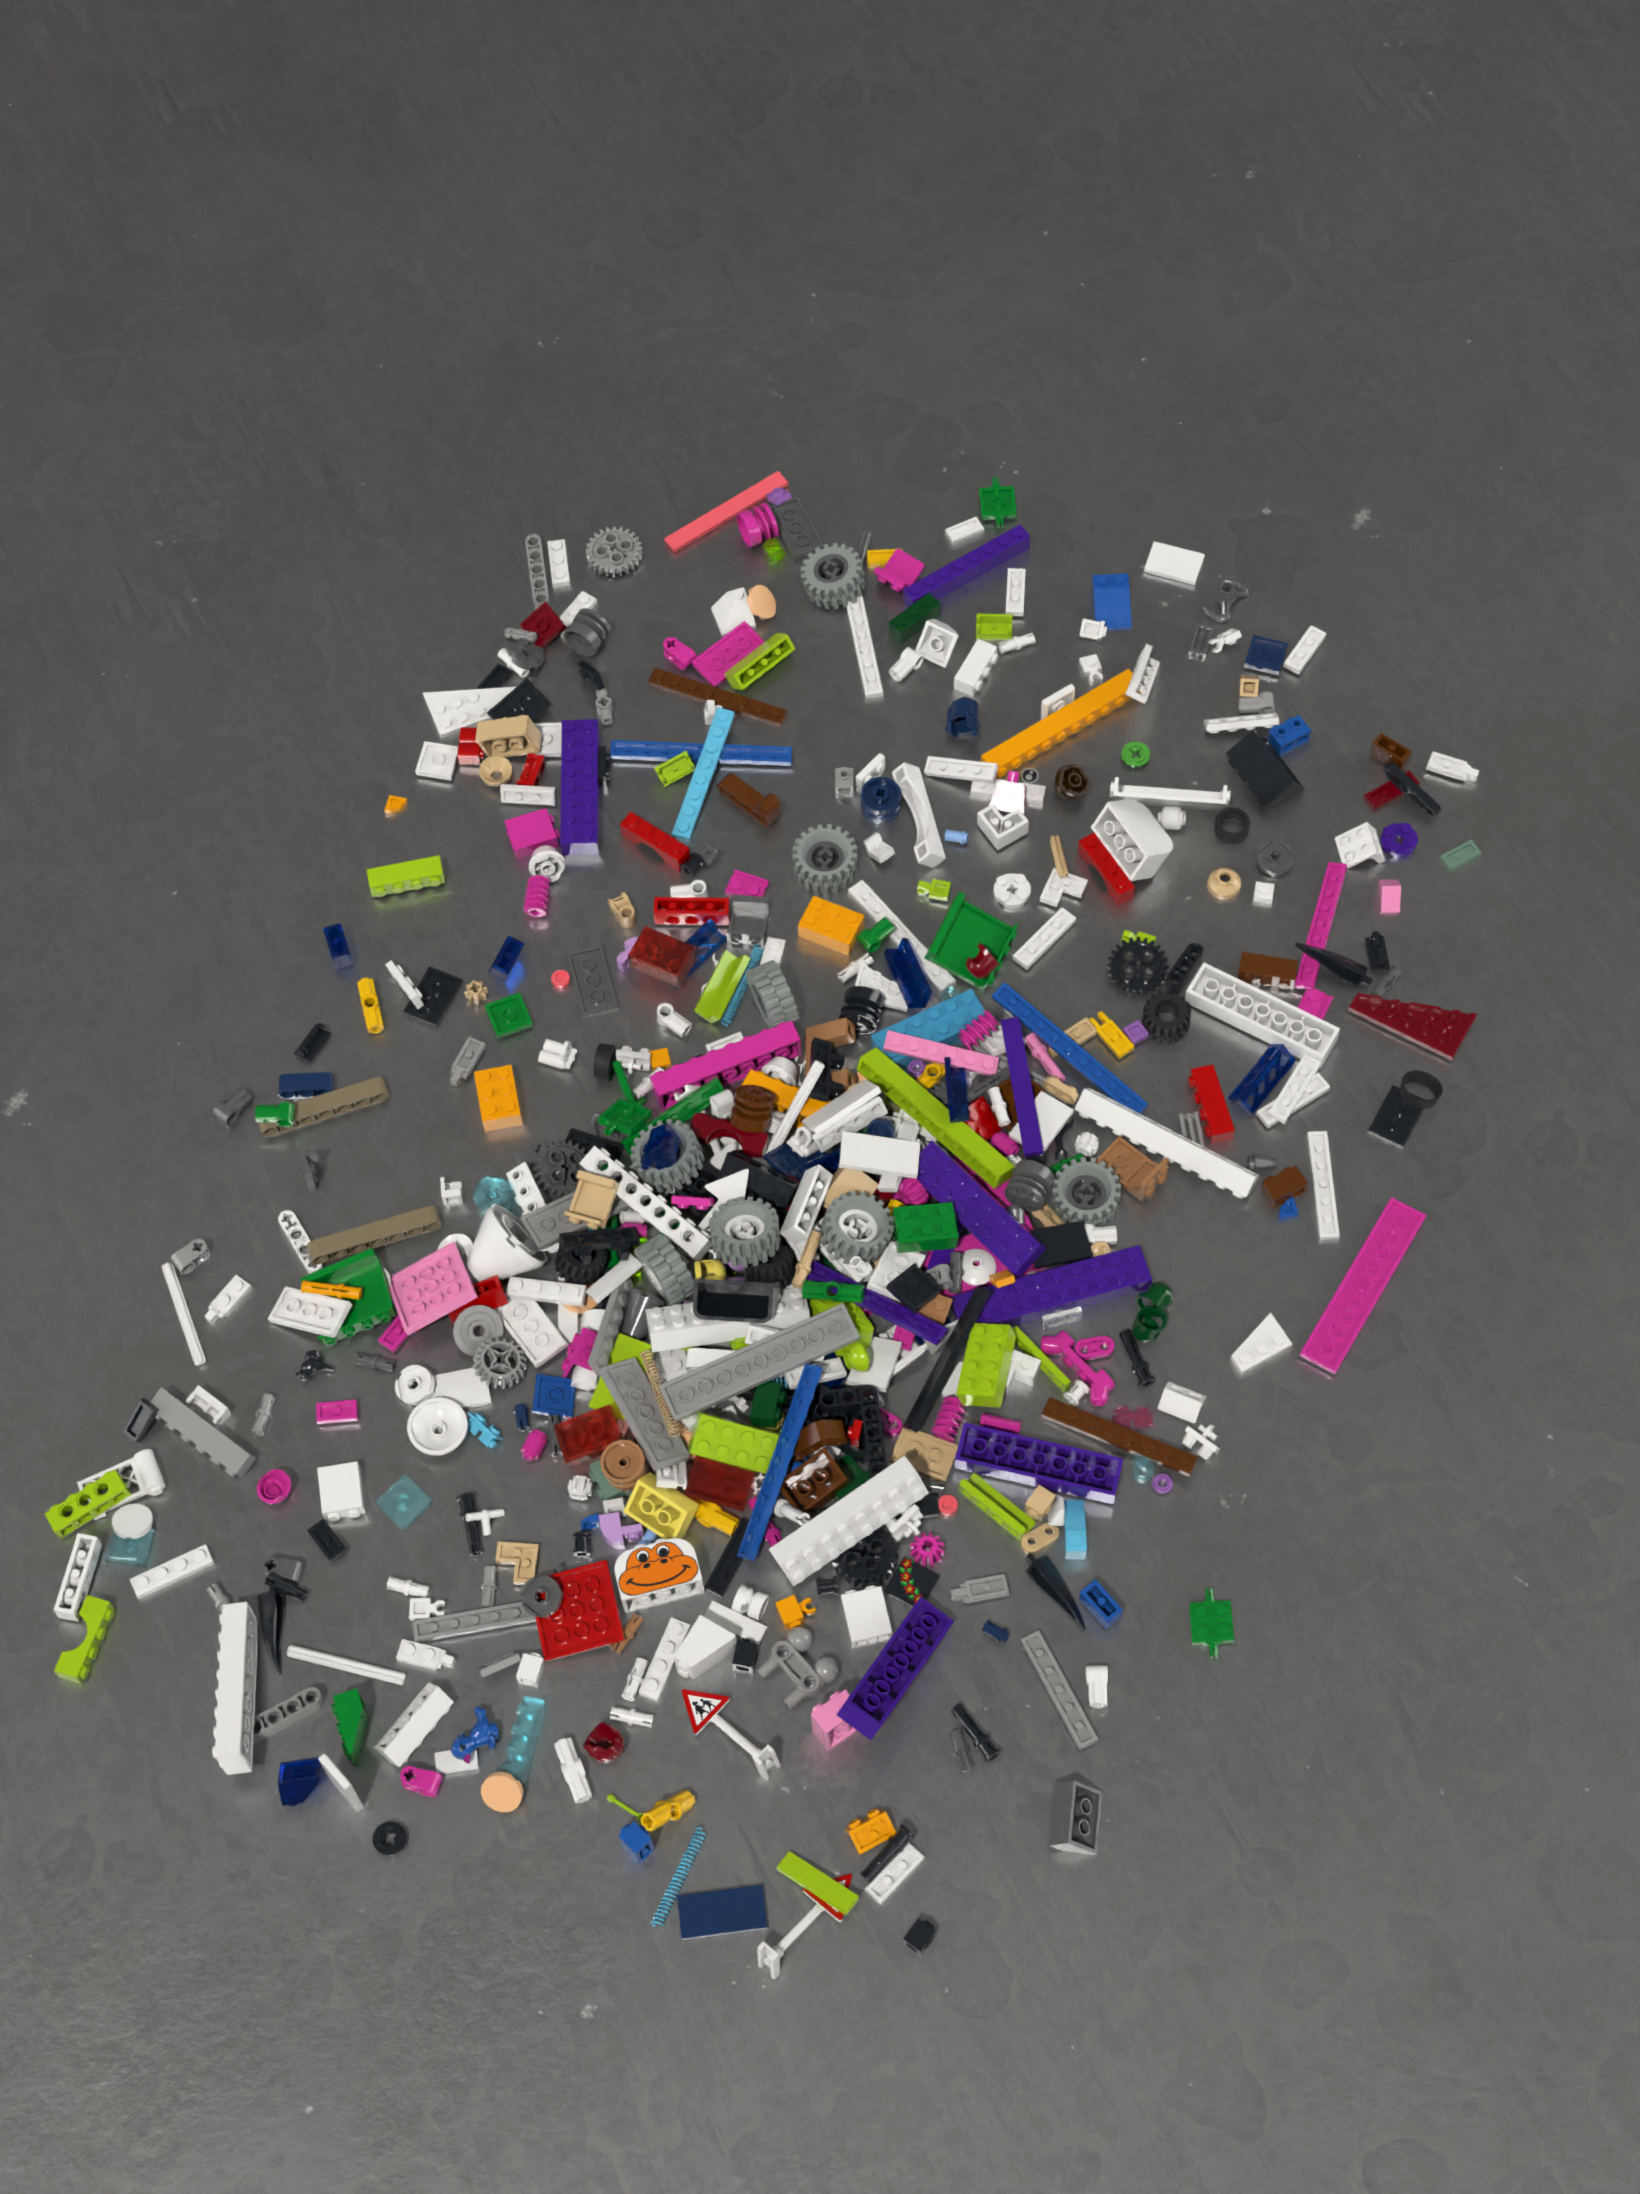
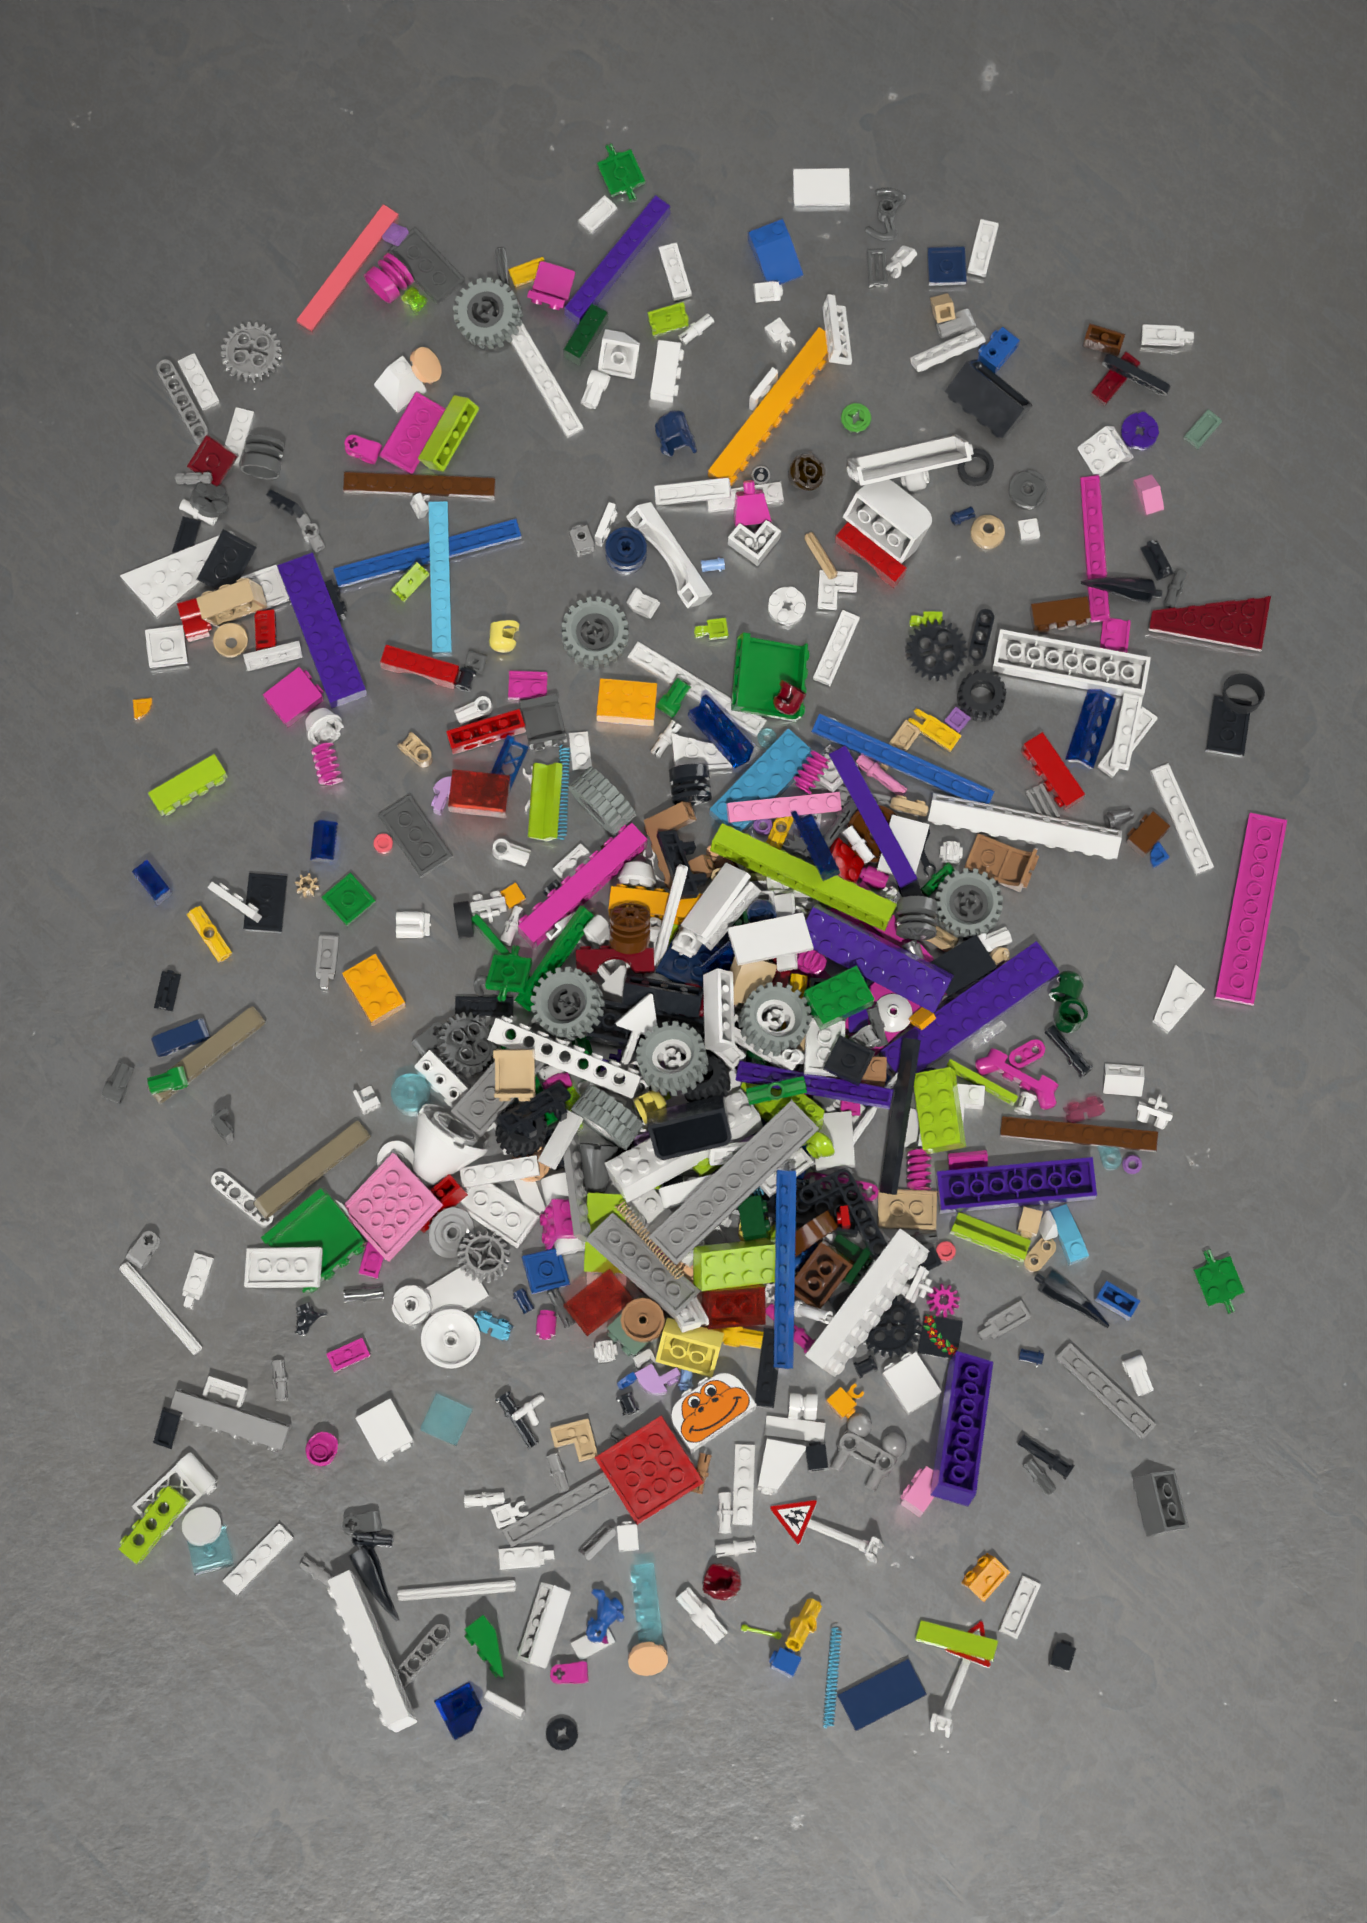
camera: 25 degrees left, 15 degrees up
white brick [54,1533,102,1622] -> none
lime arch [54,1595,114,1684] -> none
light orange pin [301,1280,362,1300] -> none
black plate [307,1518,347,1563] -> none
dark grey plate [521,1576,564,1618] -> none
clear blue brick [640,1122,680,1170] -> none
dark pink plate [671,1195,715,1210] -> none
reddish brown beam [716,773,781,827] -> none
tan pin [791,1230,822,1289] -> none
black pin [860,1824,915,1883] -> none
none -> light yellow helmet [489,620,520,653]
none -> dark blue pin [950,506,976,526]

